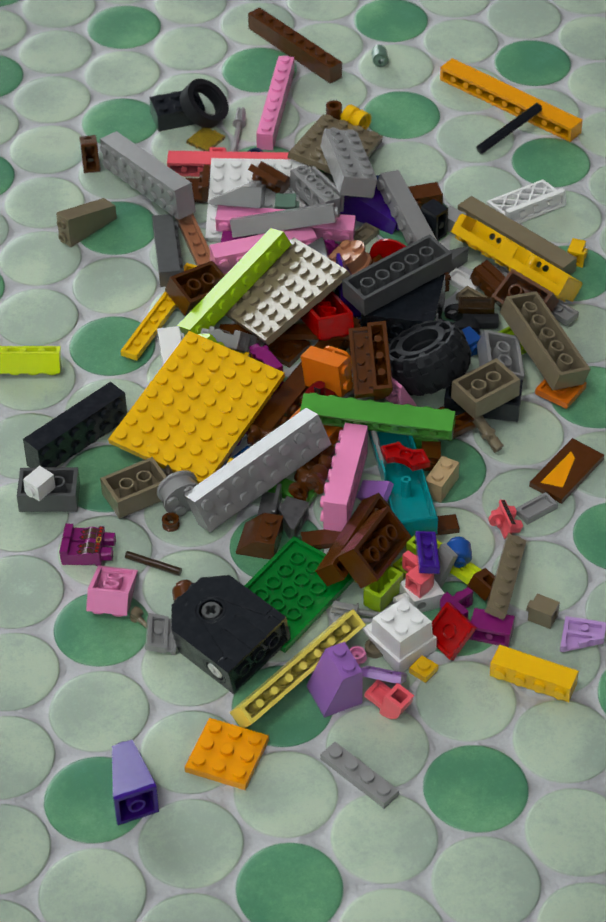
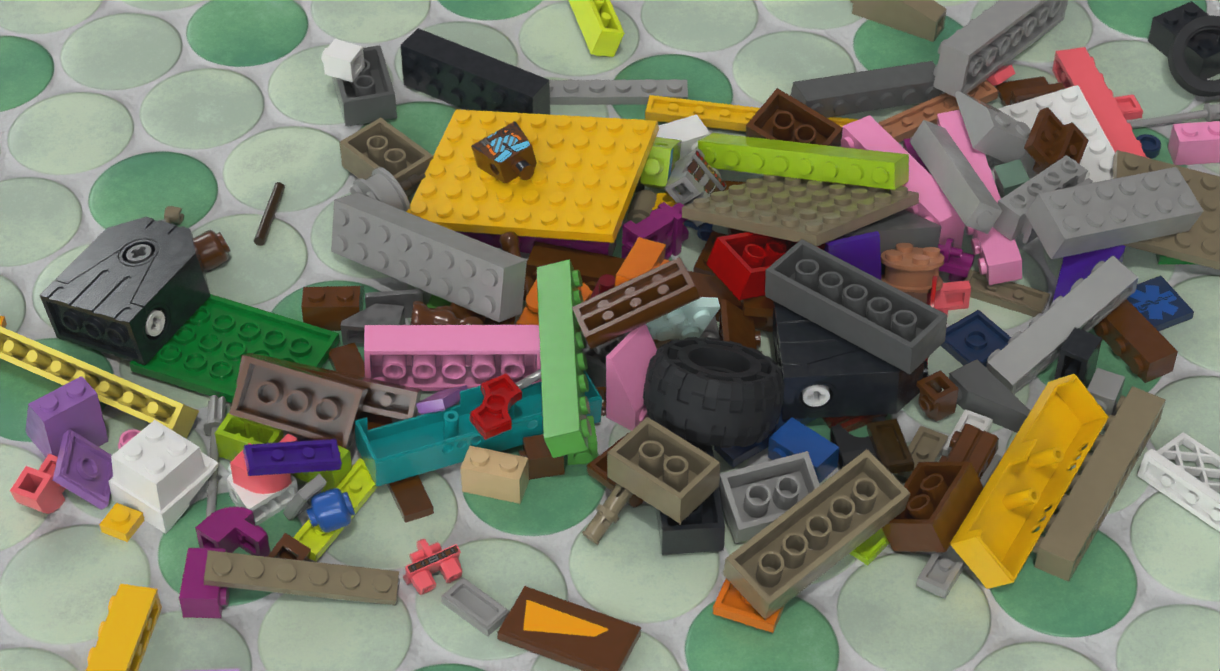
camera: 75 degrees right, 0 degrees up
magenta hips [59,523,116,566] -> none
bright pink slope [86,565,138,617] -> none
clear yellow piece [186,128,225,151] -> none
red tile [432,602,477,660] -> none
dark tan brick [526,593,560,629] -> none
yellow brick [567,238,588,268] -> none
none -> reddish brown torso [471,121,537,183]
none -> light grey plate [549,79,688,105]

